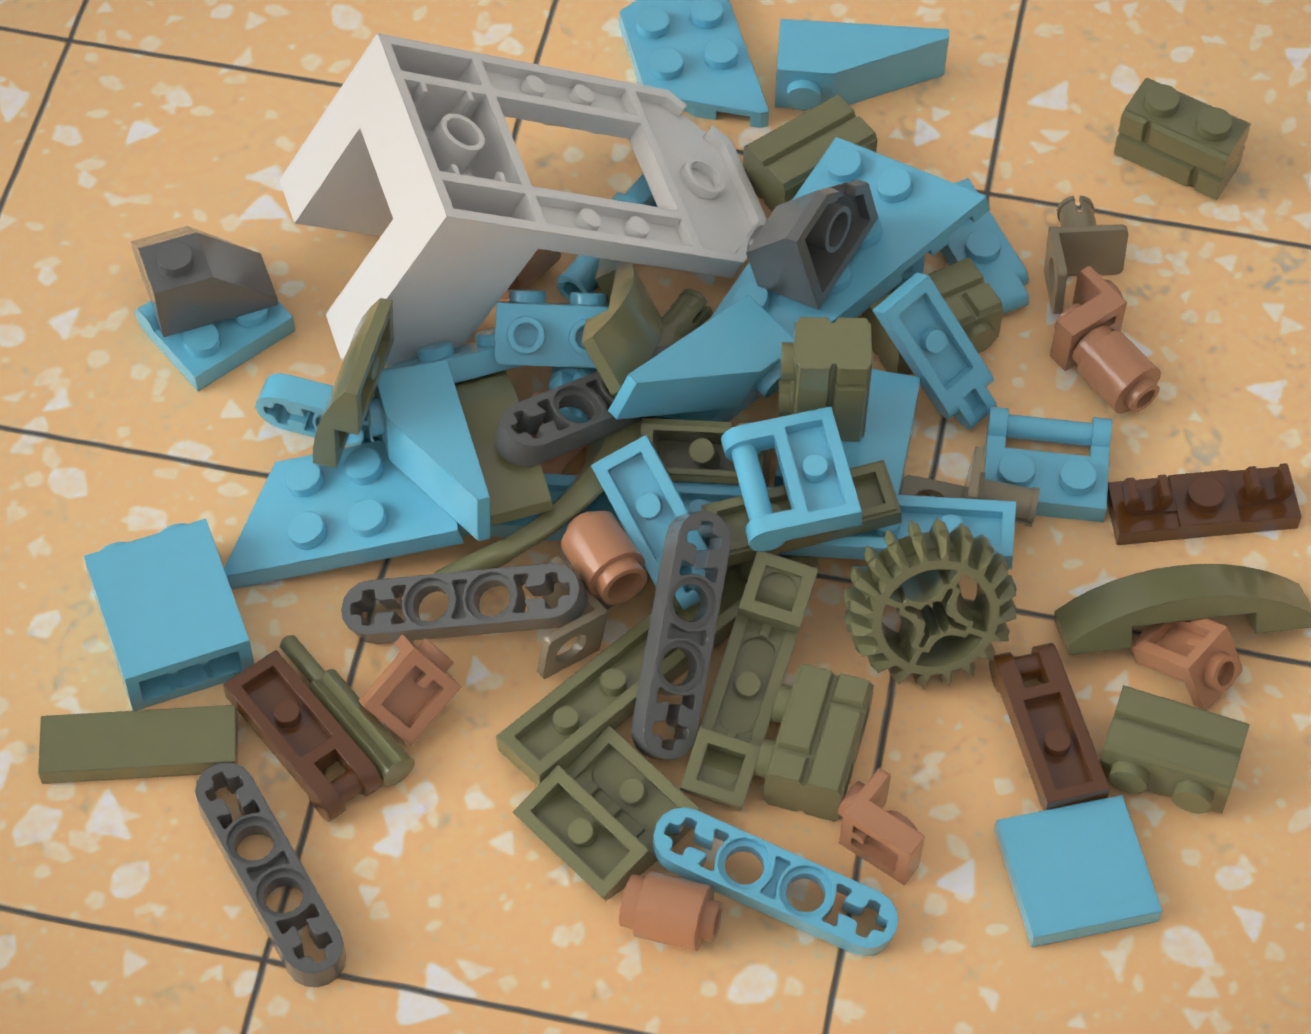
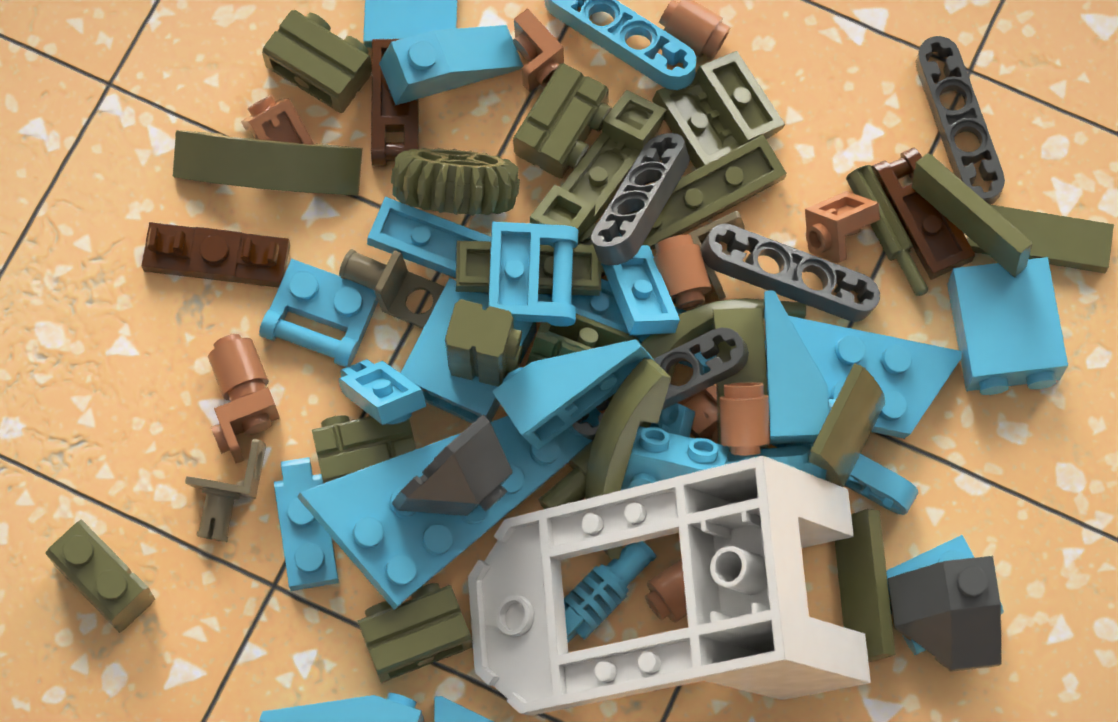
camera: 165 degrees left, 15 degrees up
none -> medium azure slope [379,25,523,105]
none -> nougat brick [719,382,770,455]
none -> olive tile [835,509,896,662]
none -> olive tile [912,153,1032,277]

